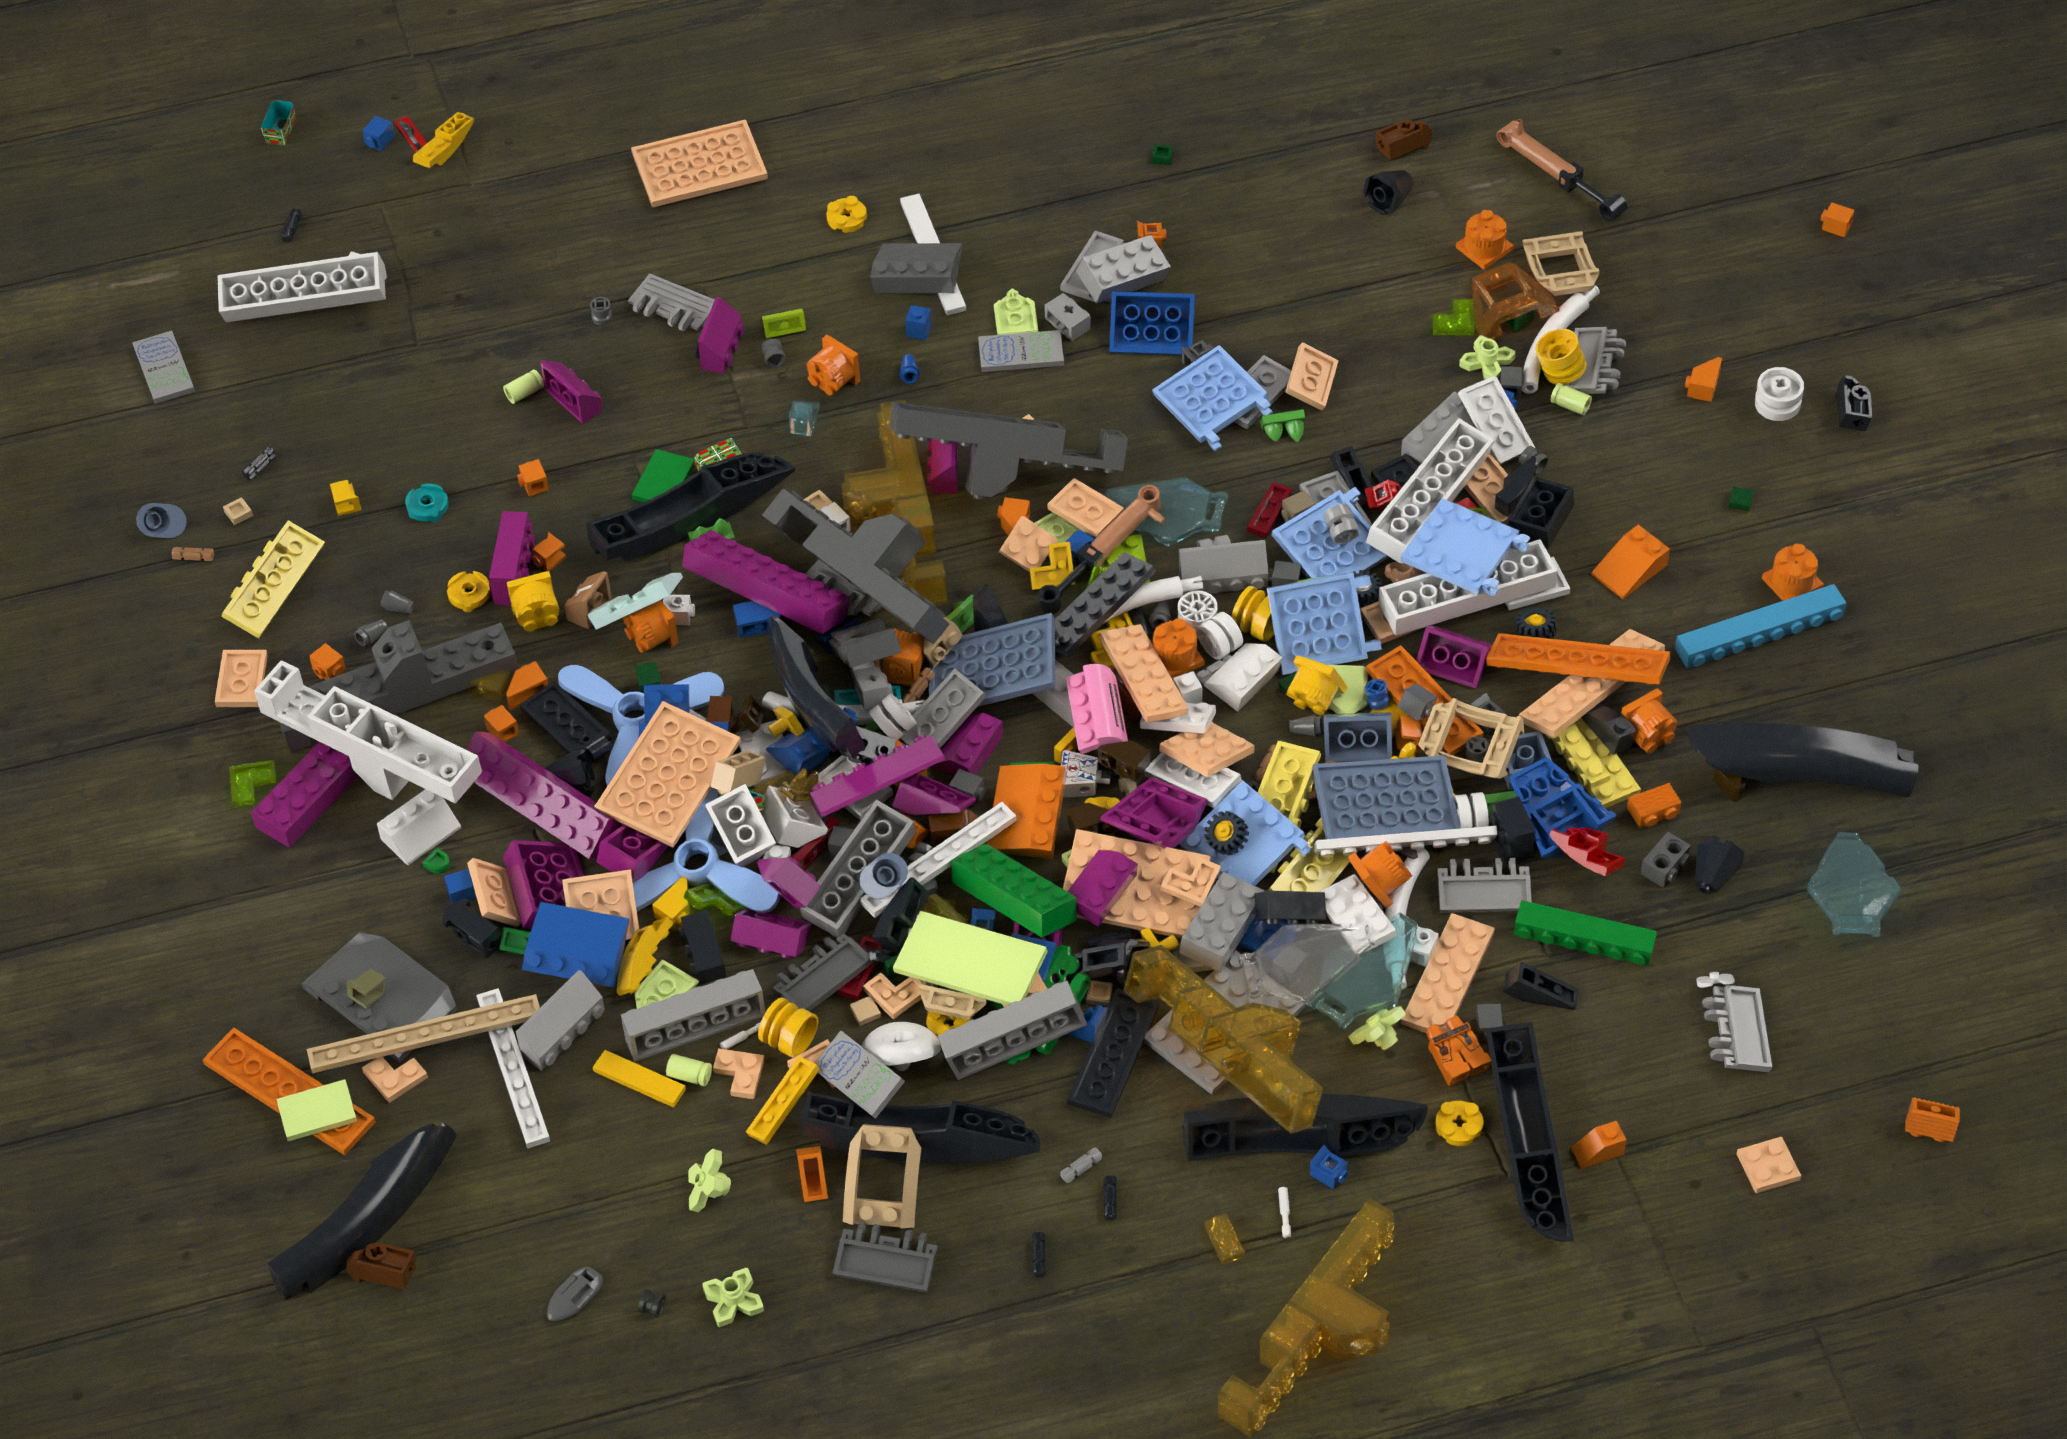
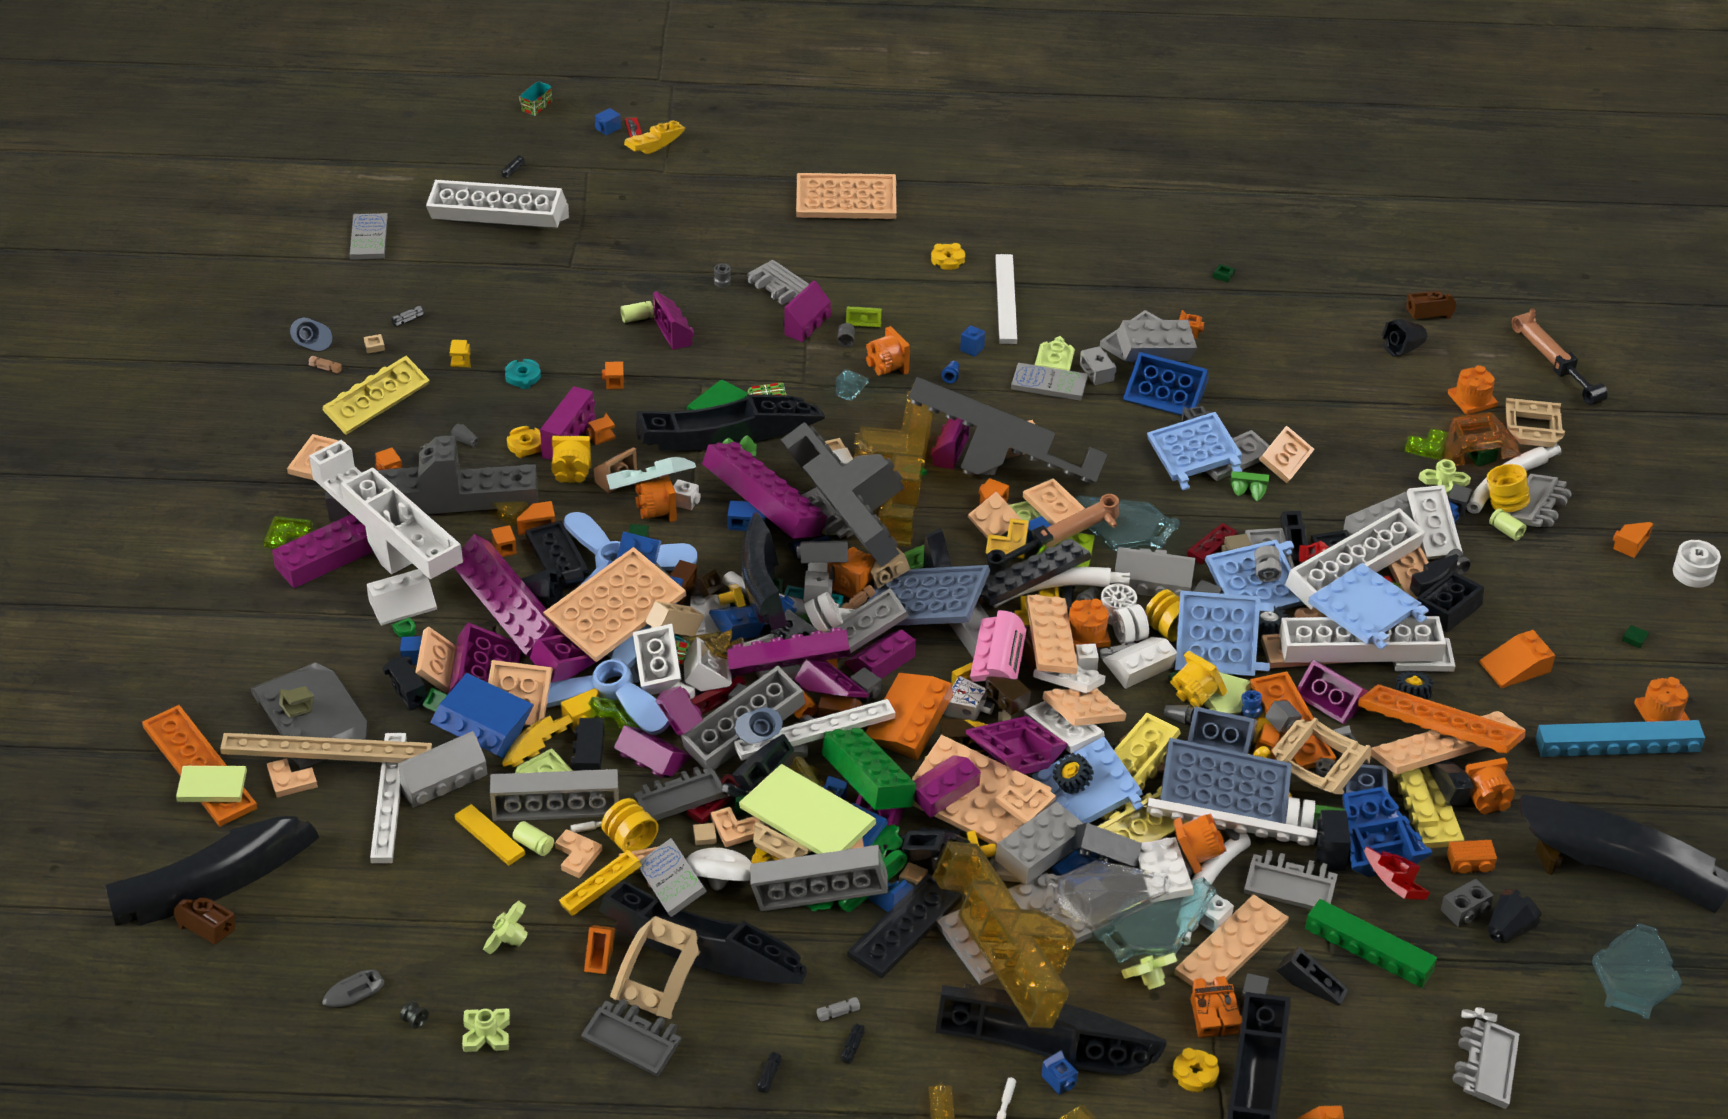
camera: 15 degrees right, 10 degrees down
dark grey slope [870,243,962,293] -> none

